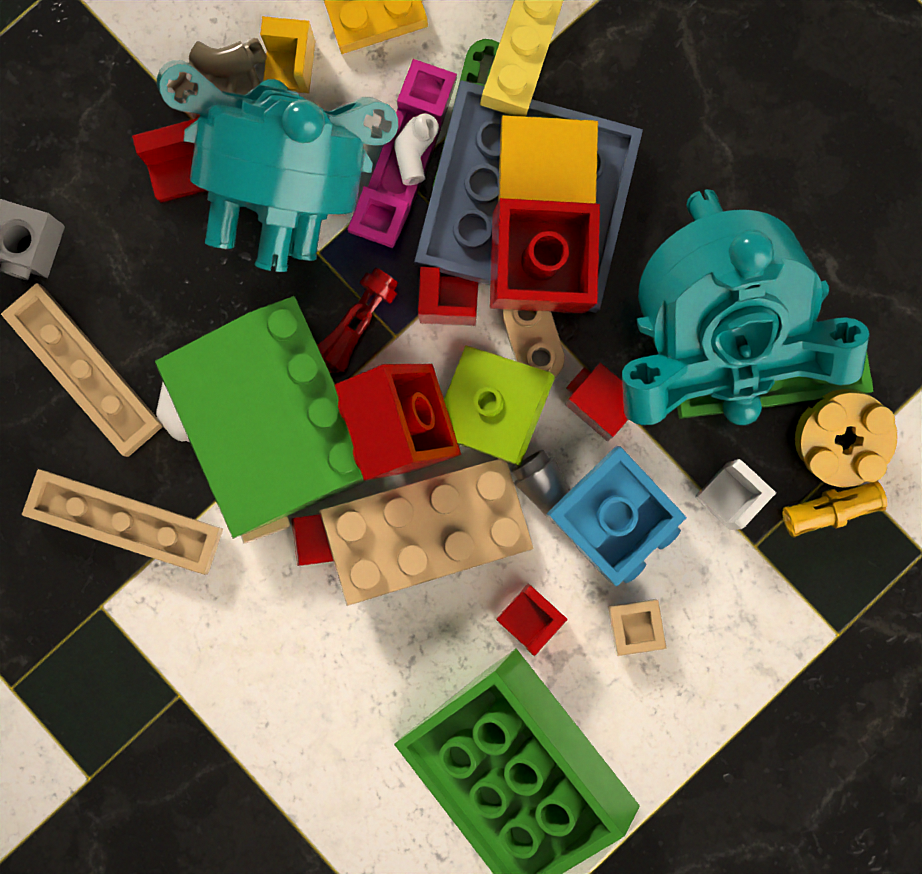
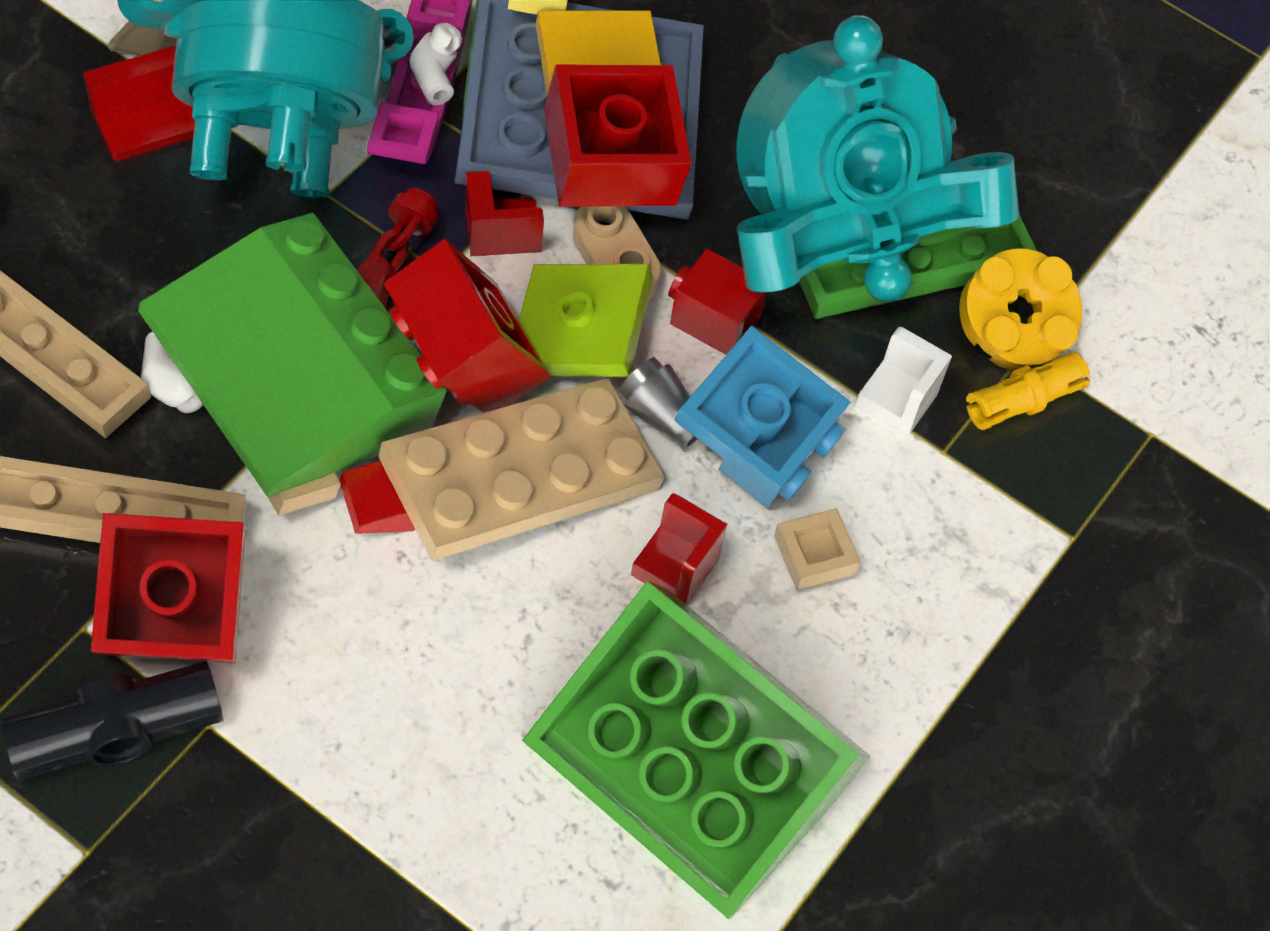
camera: 25 degrees left, 25 degrees down
none -> black piece [1,661,224,781]
none -> red brick [91,513,246,663]

